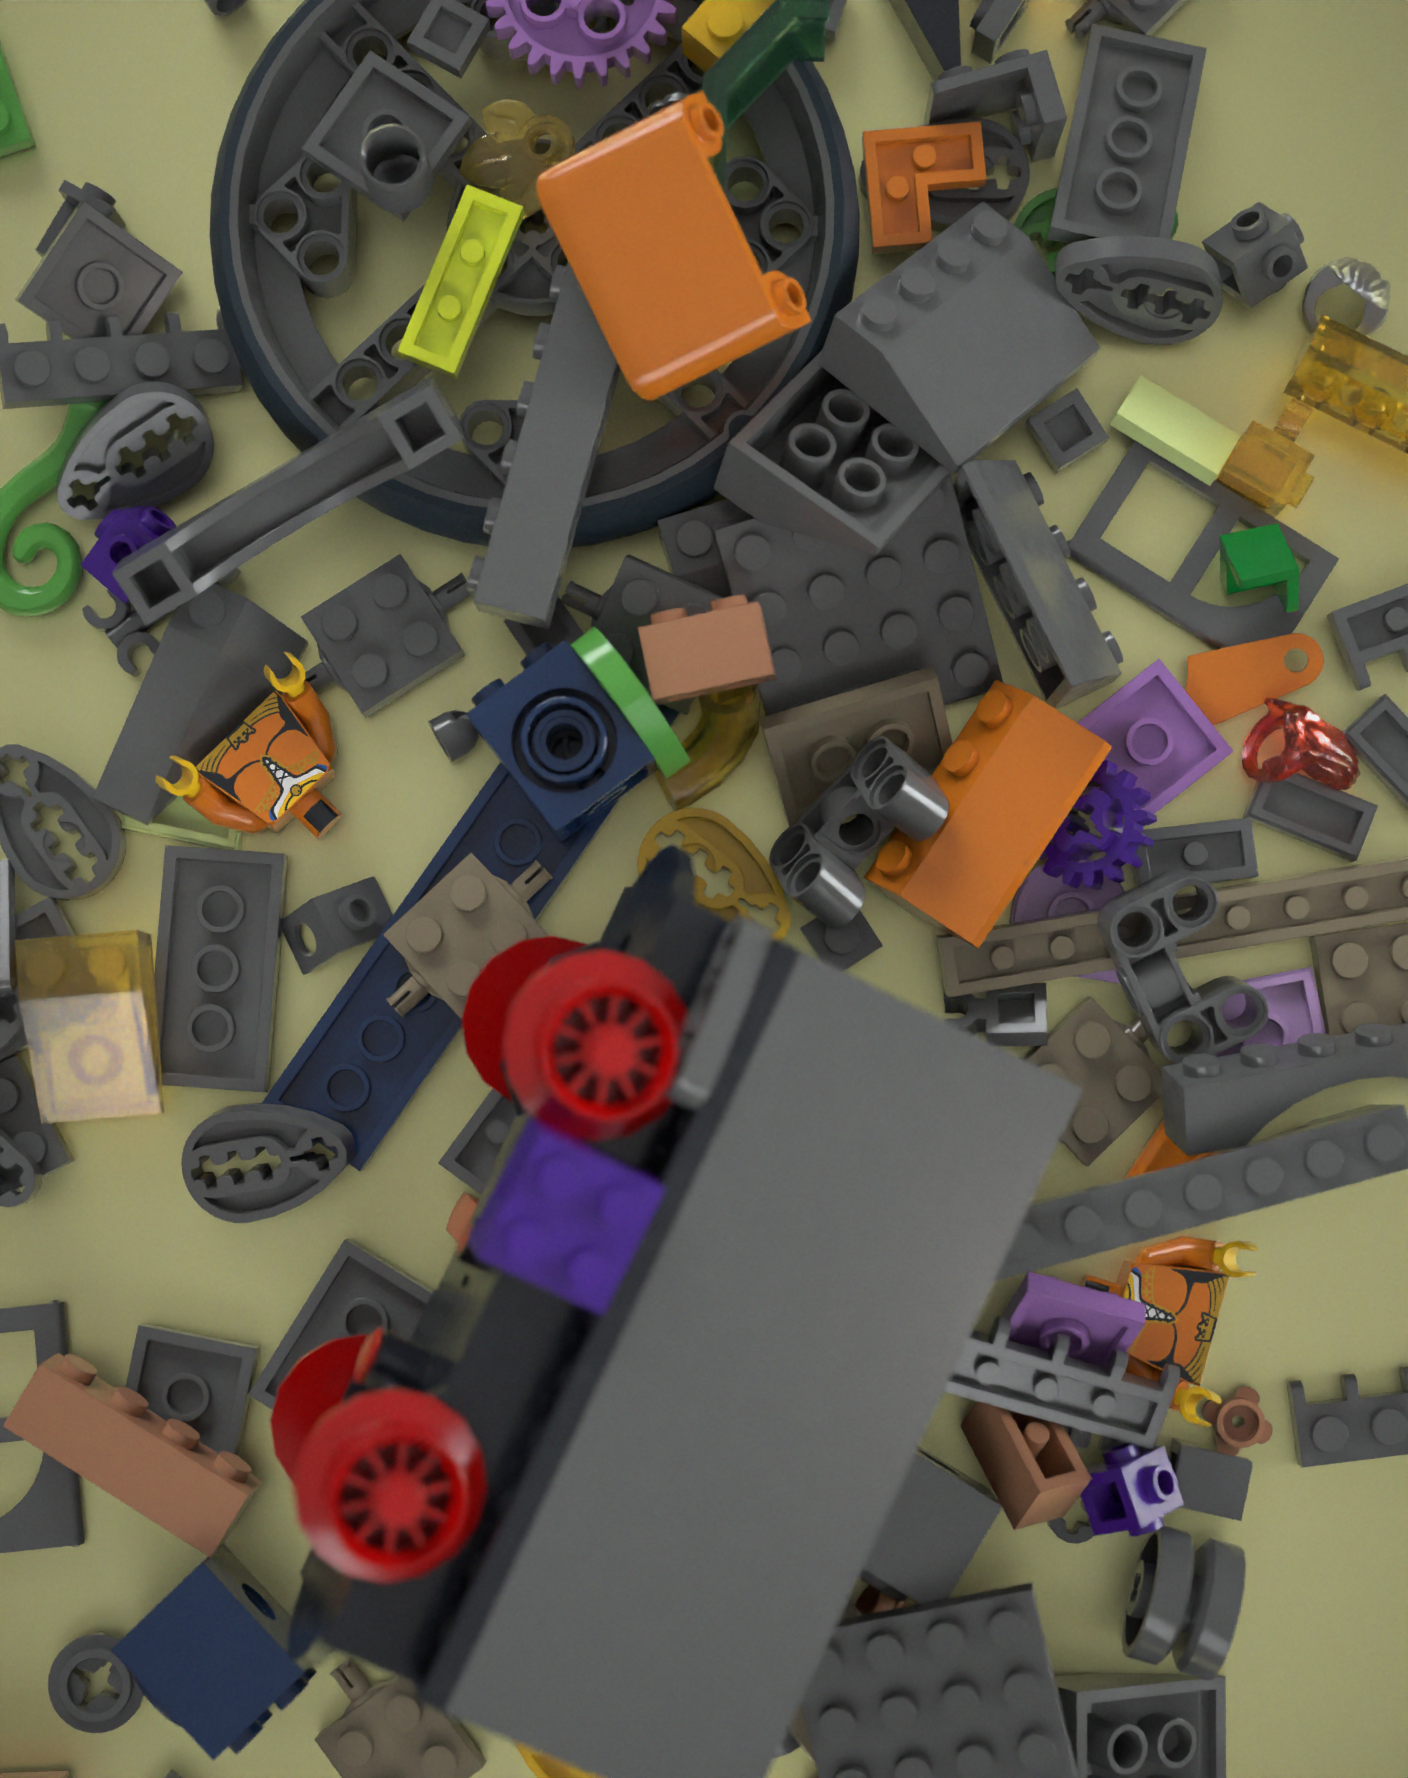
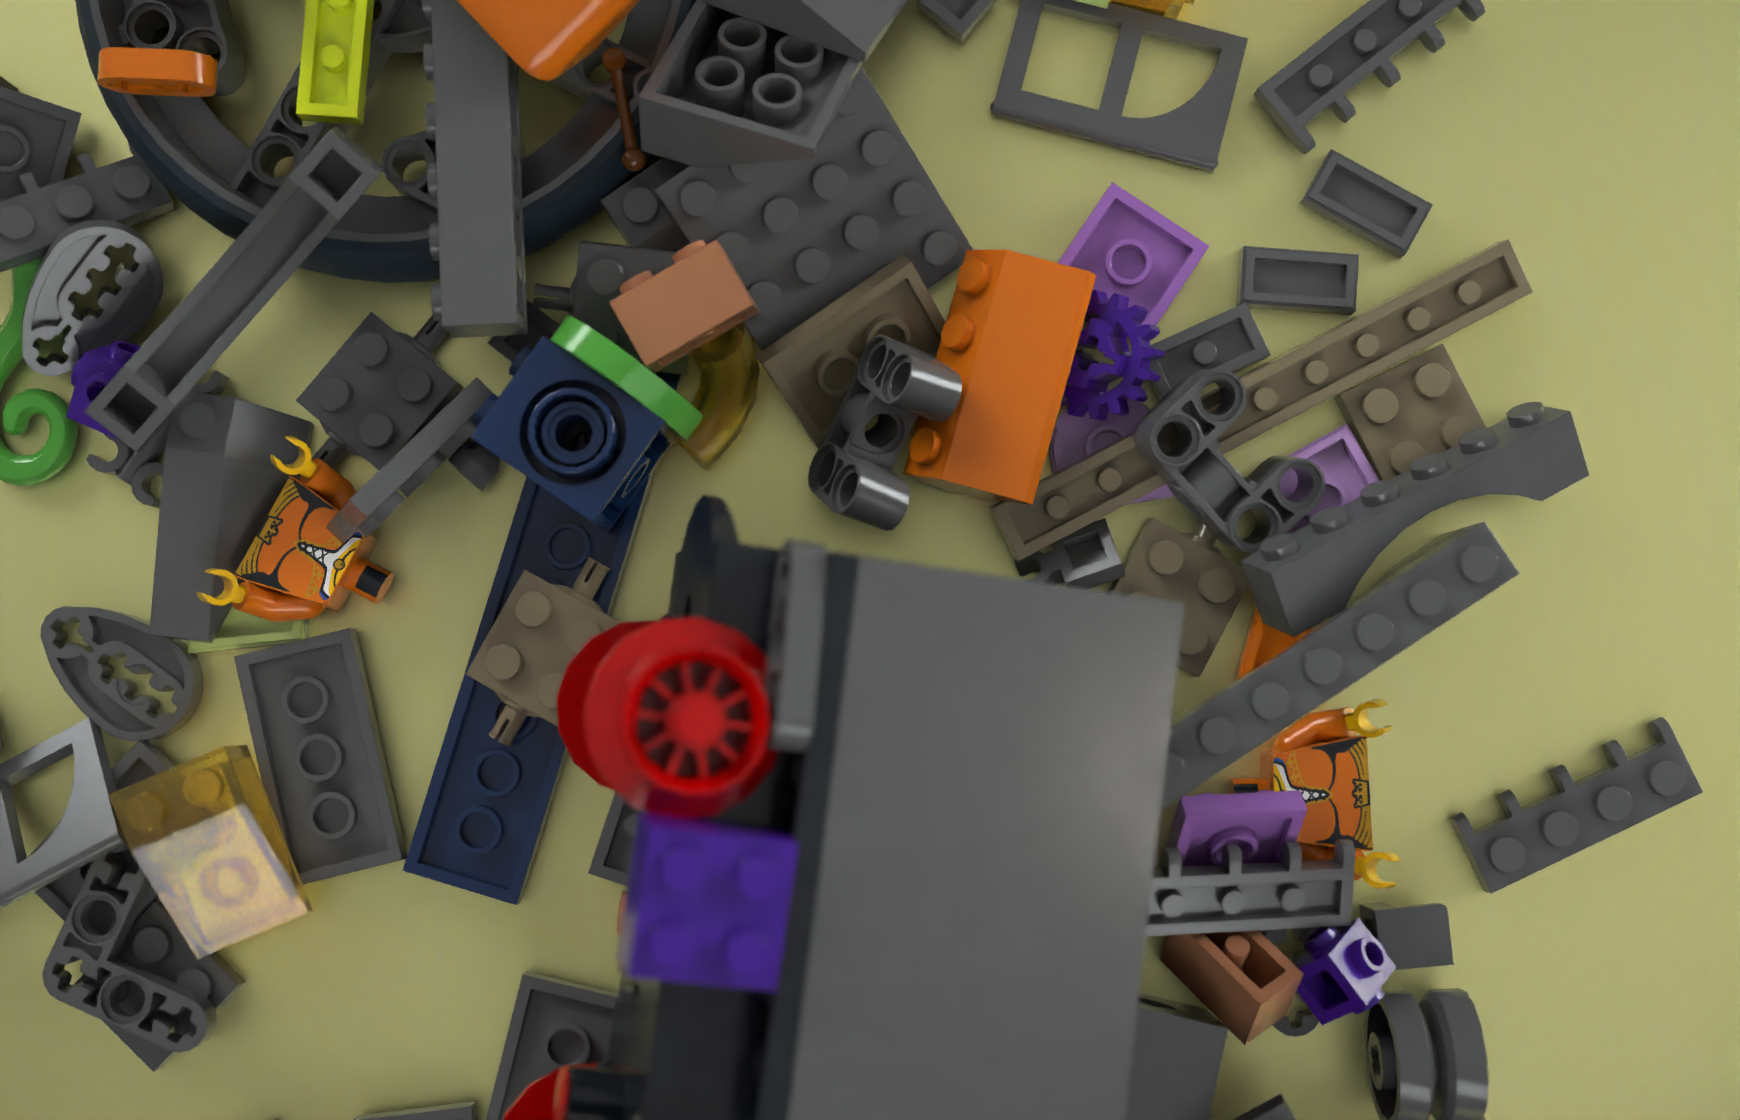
camera: 20 degrees left, 0 degrees up
dark grey piece [181,1103,356,1223] -> none
dark grey bracket [282,876,393,975] -> none
yellow piece [637,808,791,941] -> none
dark grey plate [800,910,883,971] -> none
dark grey slope [954,460,1123,710] -> none
orange piece [1185,633,1324,726] -> none
nougat plate [1202,1386,1273,1455] -> none
green panel [1220,523,1299,613] -> none
clear red piece [1241,697,1360,791] -> none
none -> orange beam [97,47,218,97]
none -> dark grey plate [326,377,494,544]
none -> reddish brown hinge [602,47,646,172]

